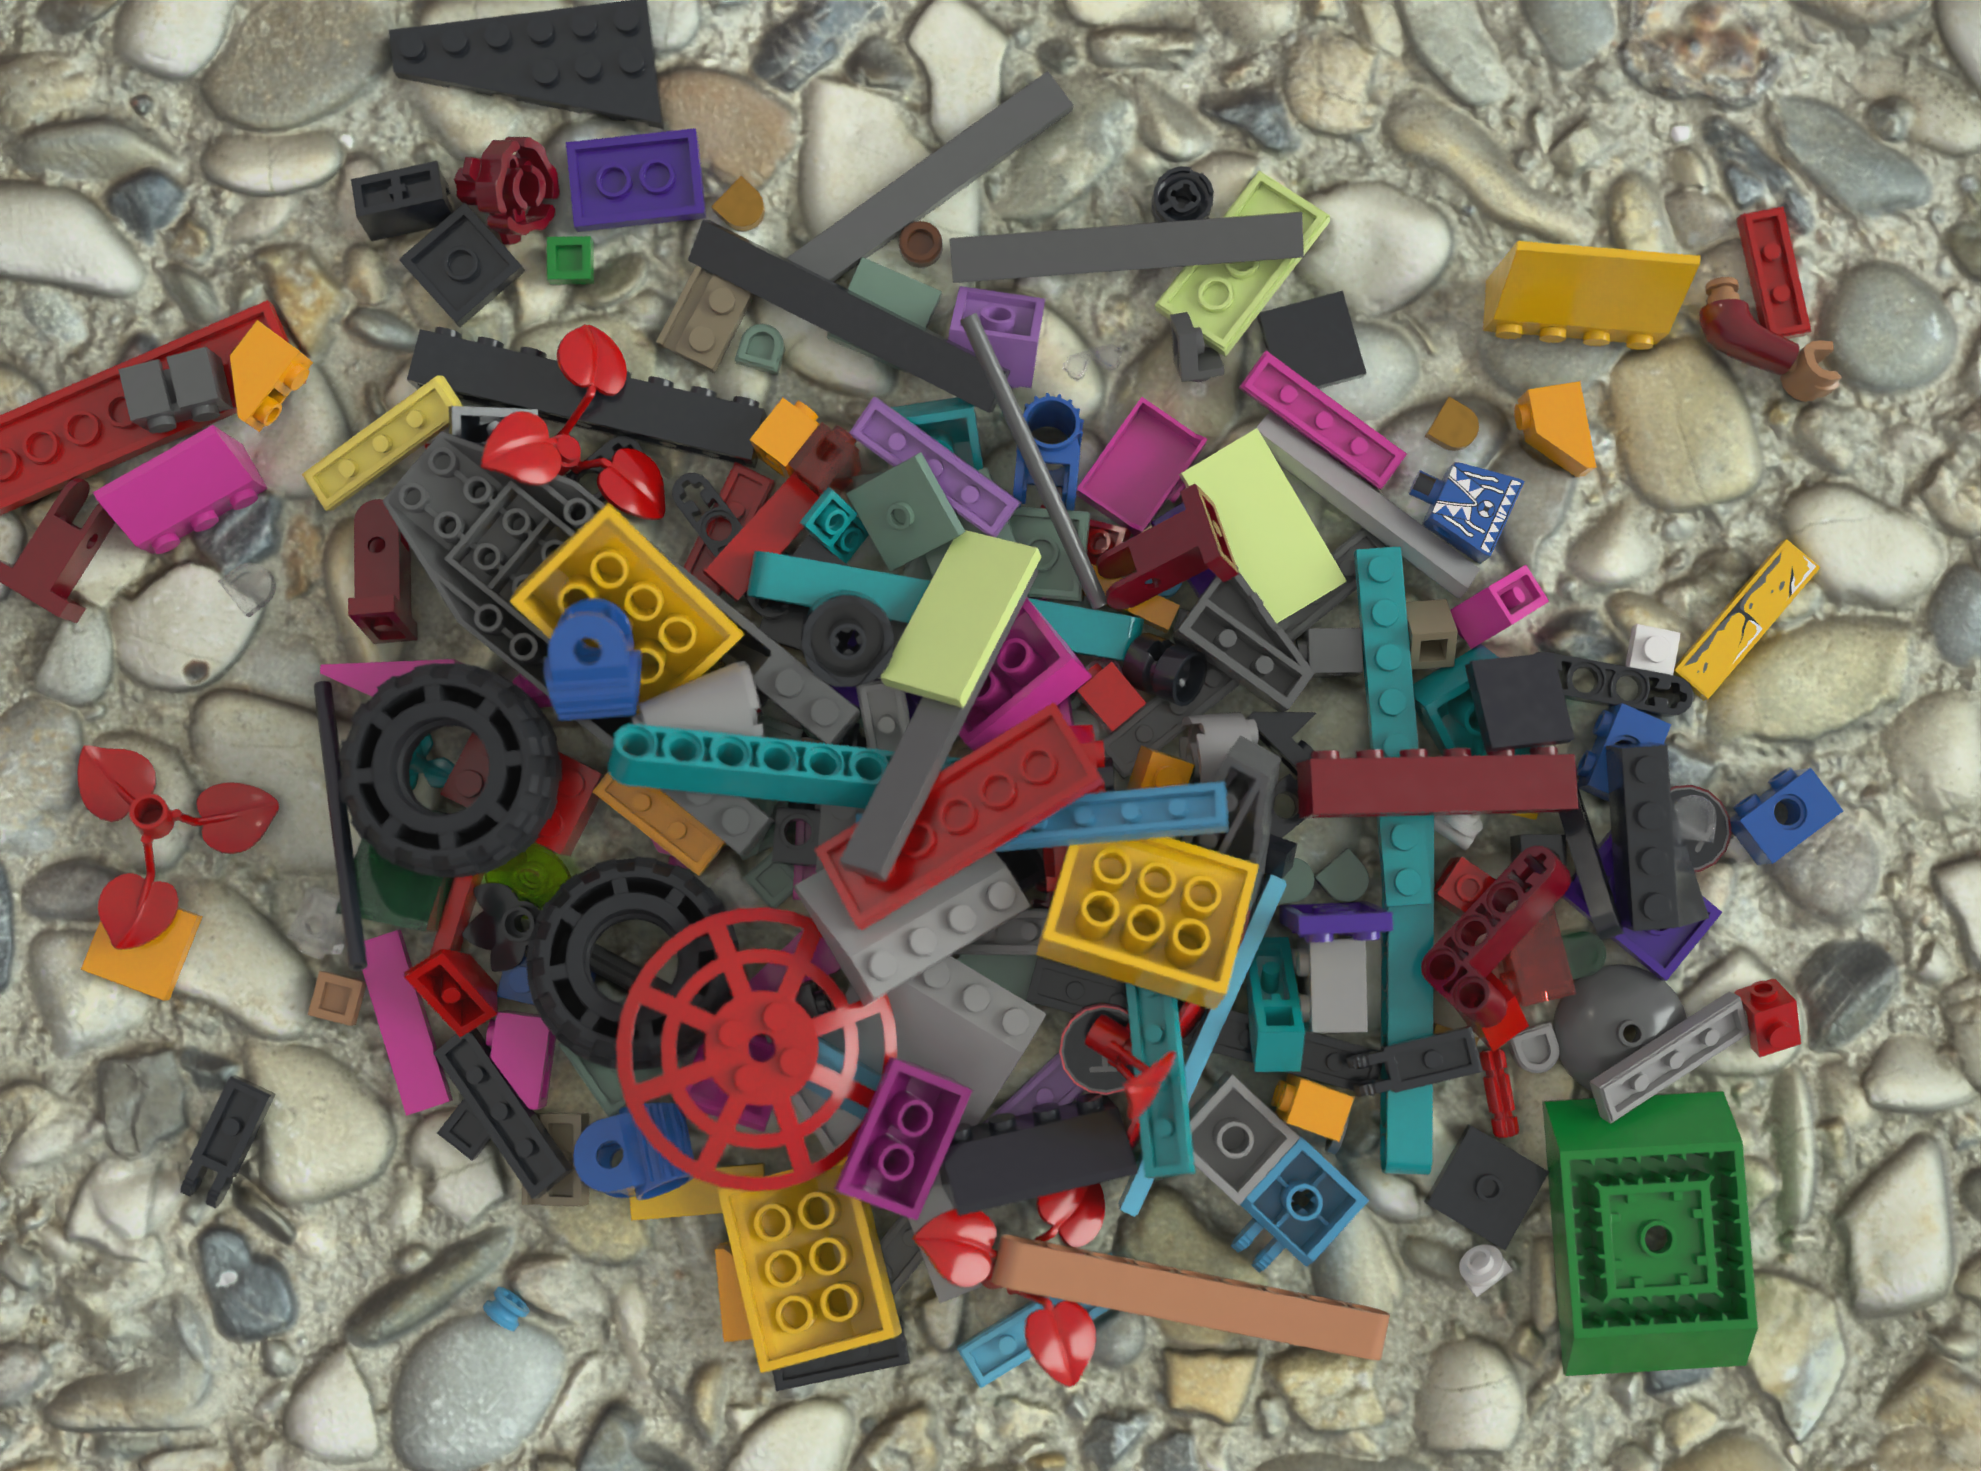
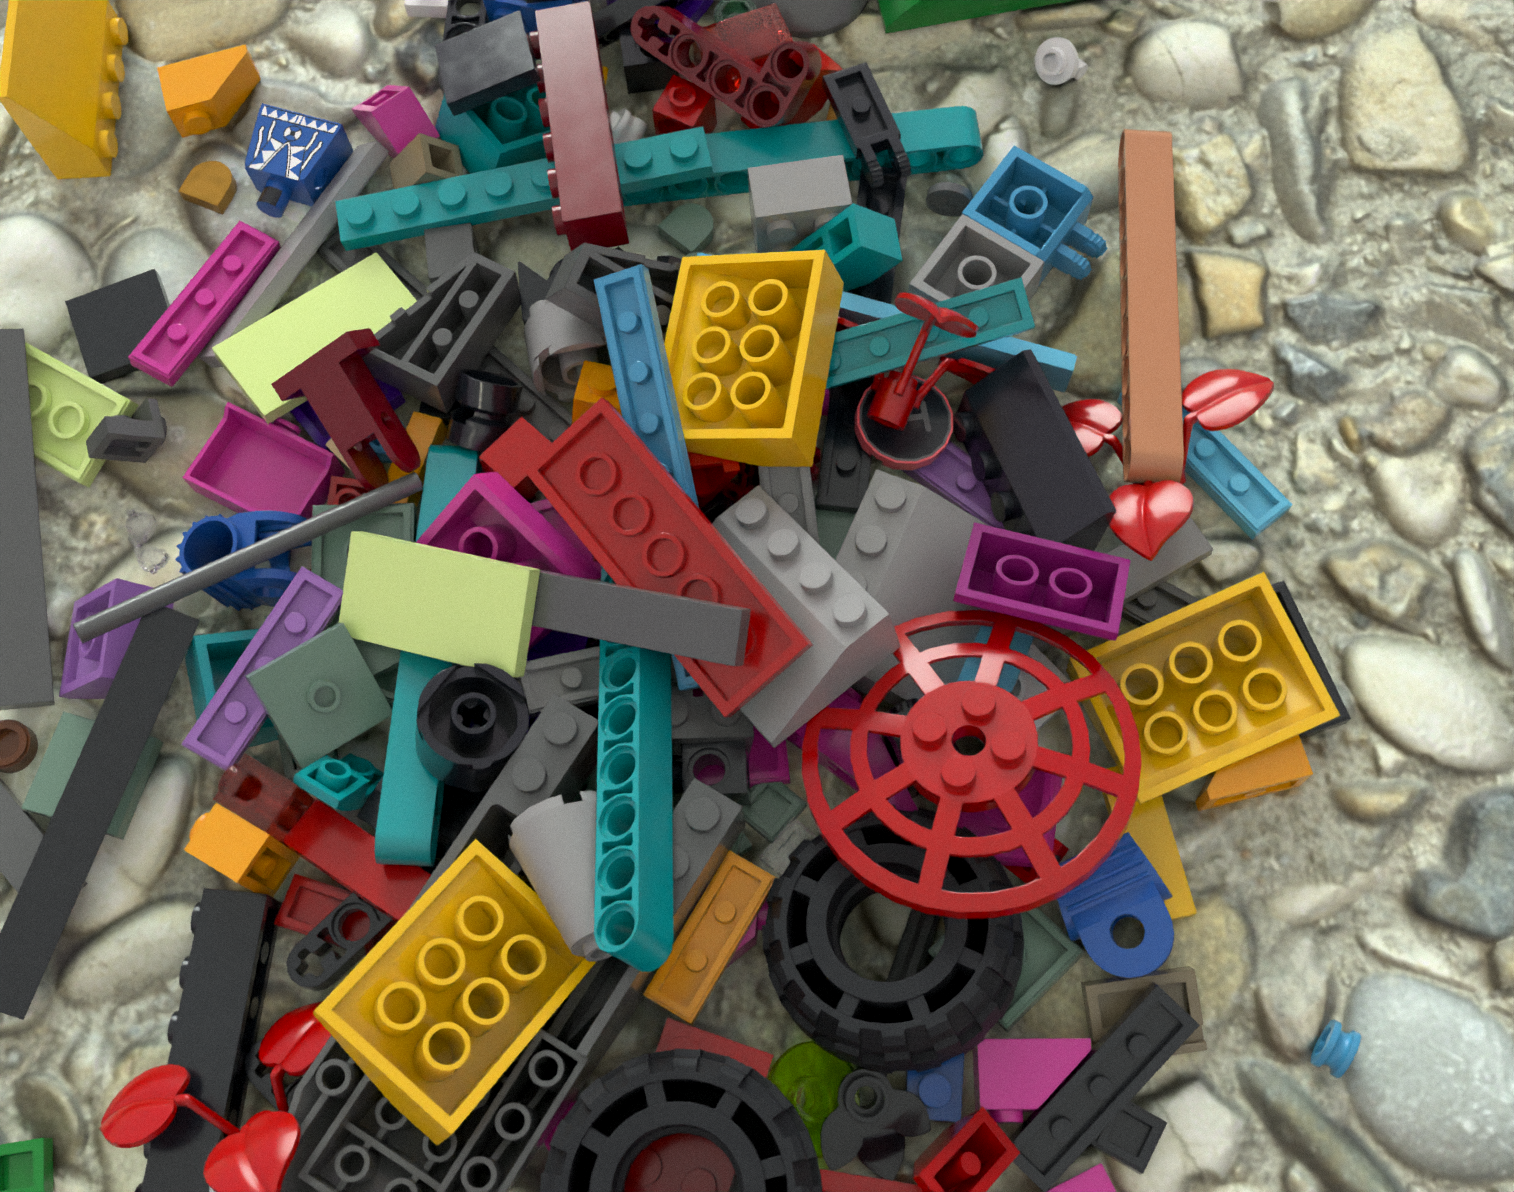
camera: 90 degrees left, 15 degrees down
blue piece [544,598,641,721] -> none
dark tan plate [656,265,754,374] -> none
sand green tile [735,324,785,375] -> none
light orange brick [1271,1073,1354,1141] -> none
dark purple plate [1279,901,1393,943] -> none
black plate [1424,1124,1549,1250] -> none
red axle [1479,1049,1520,1138] -> none
light grey tile [1507,1022,1559,1073] -> none

